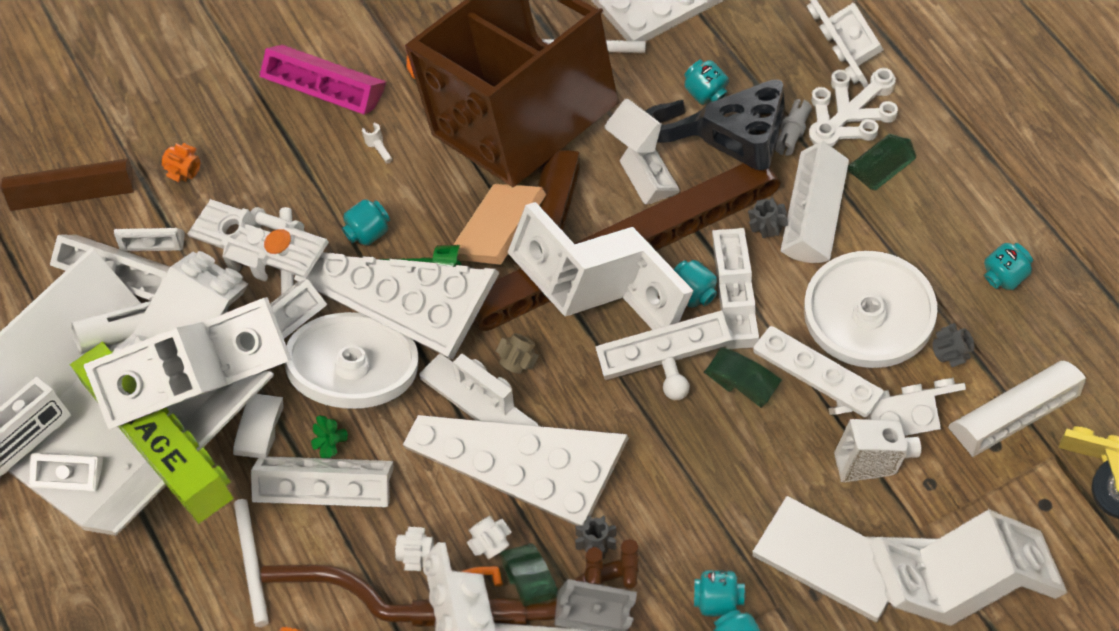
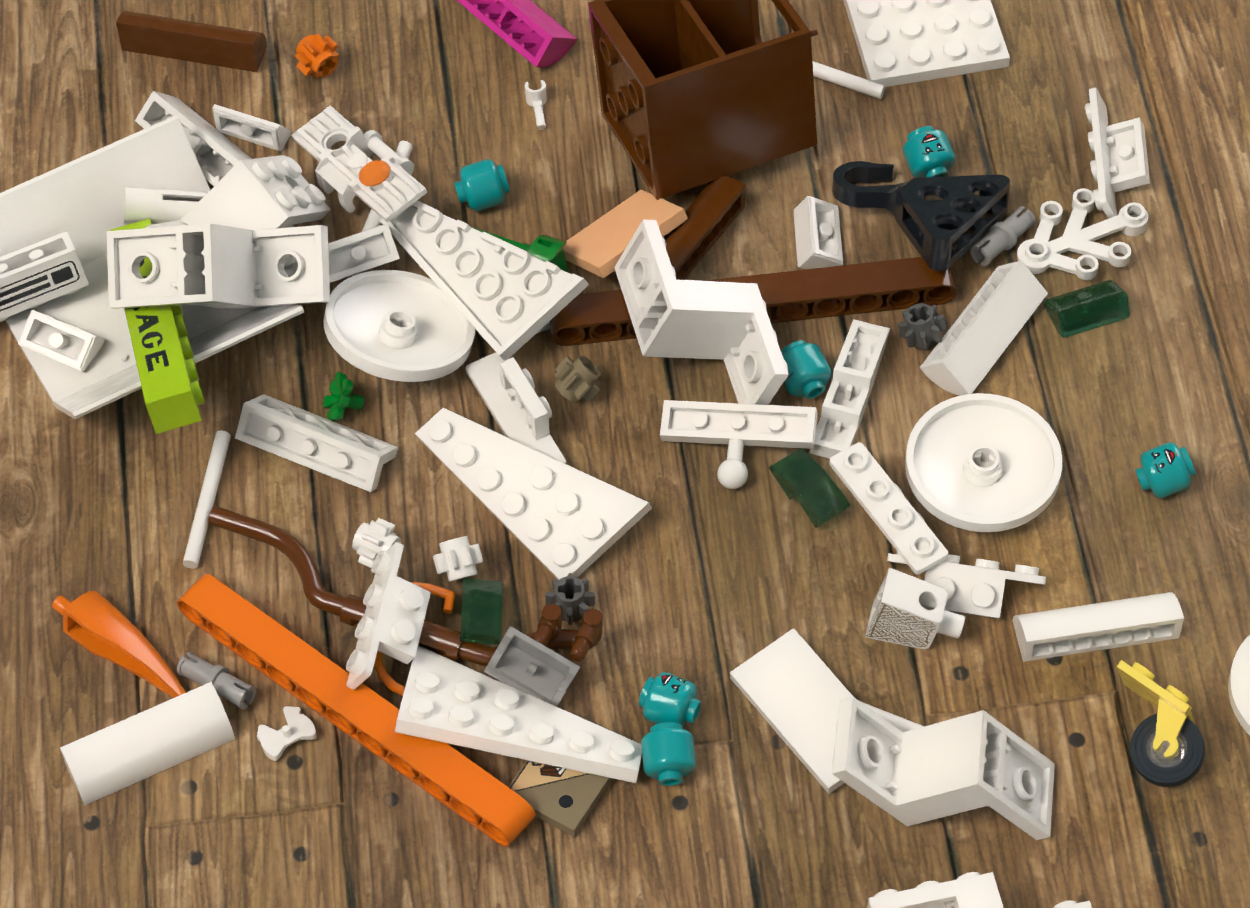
camera: 20 degrees right, 0 degrees up
white slope [233,394,284,459] -> none
white slope [605,99,661,153] -> none
dark grey gear [932,323,974,367] -> none

